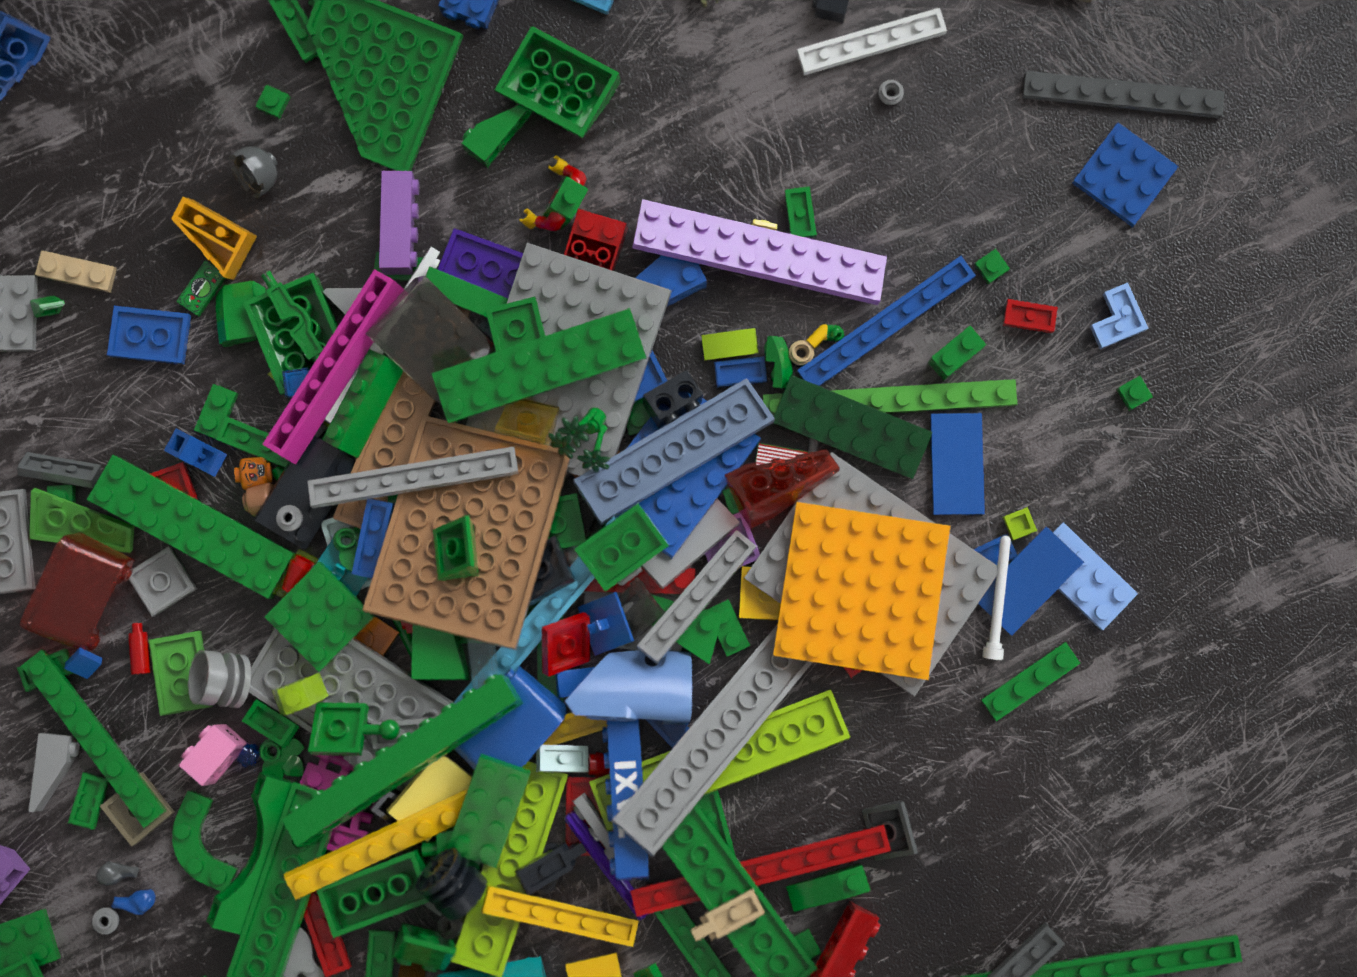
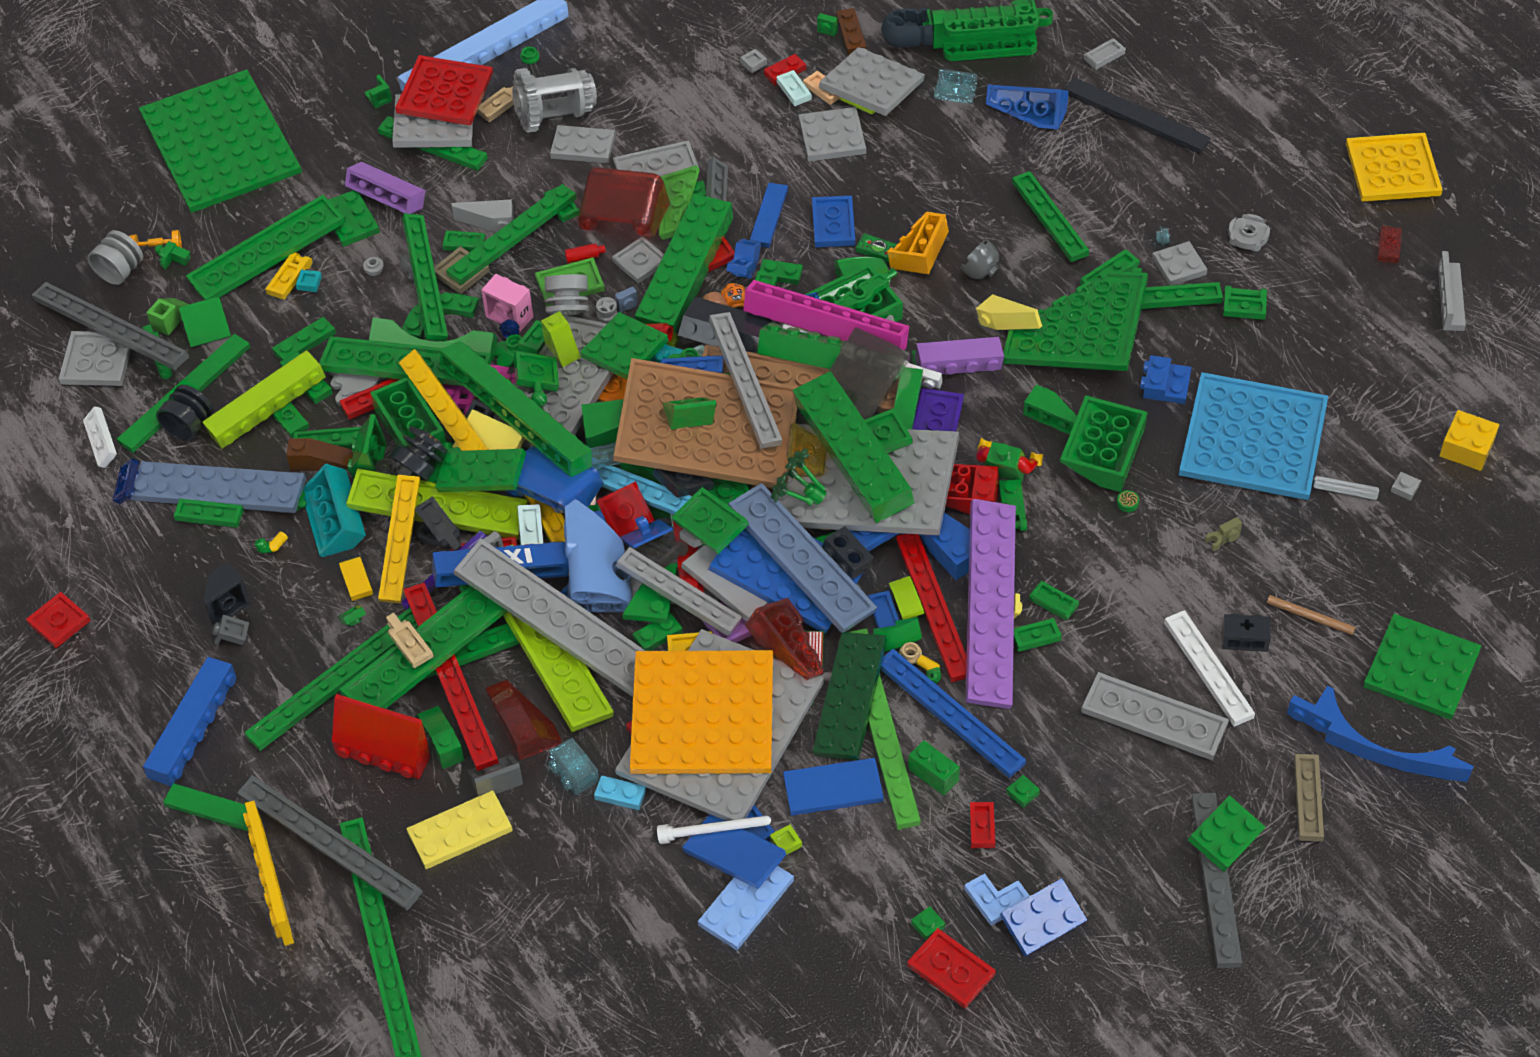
camera: 80 degrees right, 30 degrees down
green slope [30,296,65,318] -> none
tan plate [35,251,117,293] -> none
blue tile [65,648,102,679] -> none
blue animal [111,889,156,915] -> none
green plate [255,85,290,119] -> none
light grey plate [276,505,303,531] -> none
light grey plate [878,80,904,105] -> none
green plate [981,642,1080,721] -> none
blue plate [1072,123,1179,227] -> none
none -> green plate [402,213,448,341]
none -> light yellow plate [407,790,513,869]
none -> clear red wedge [486,680,562,760]
none -> clear light blue brick [548,738,599,795]
none -> medium azure plate [594,775,646,810]
none -> light grey wheel [596,297,617,323]
none -> sand blue plate [615,287,638,313]
none -> blue tile [750,183,788,248]
none -> red plate [896,534,967,683]
none -> red plate [907,928,996,1009]
none -> light yellow slope [976,294,1042,330]
none -> green plate [999,480,1027,531]
none -> plate [1000,878,1087,956]
none -> green plate [1012,171,1089,262]
none -> green plate [1029,580,1079,621]
none -> light grey plate [1081,672,1229,761]
none -> green tile [1117,490,1139,512]
none -> green plate [1188,795,1266,872]

